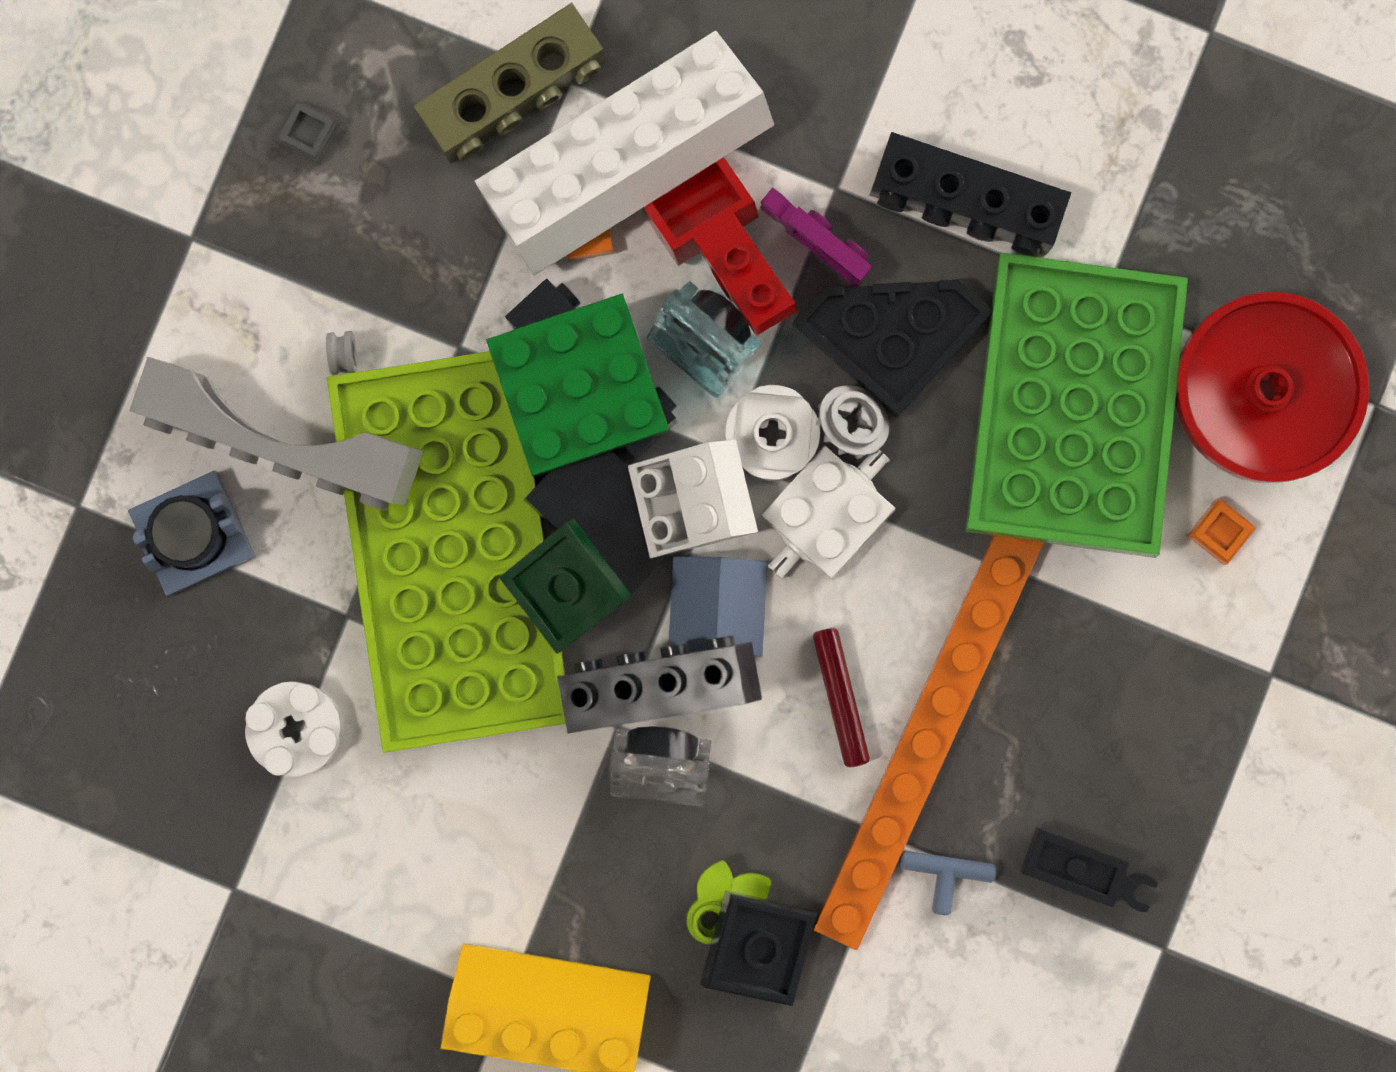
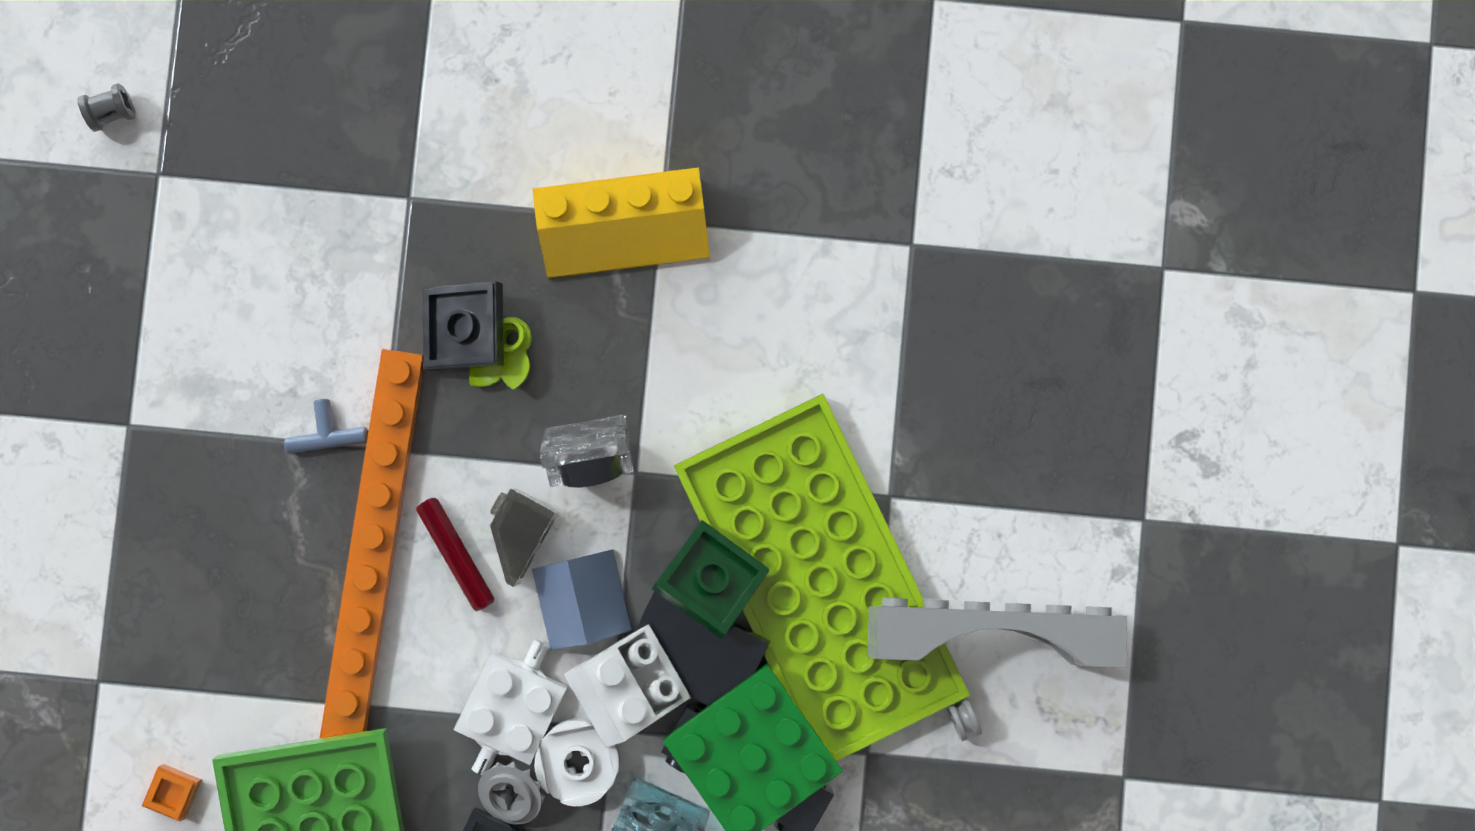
camera: 160 degrees right, 0 degrees up
piece [128,471,256,597] -> none
white plate [245,681,343,777] -> none
black brick [557,635,762,733] -> none
black plate [1020,827,1158,912] -> none
none -> clear smoke slope [490,488,560,587]

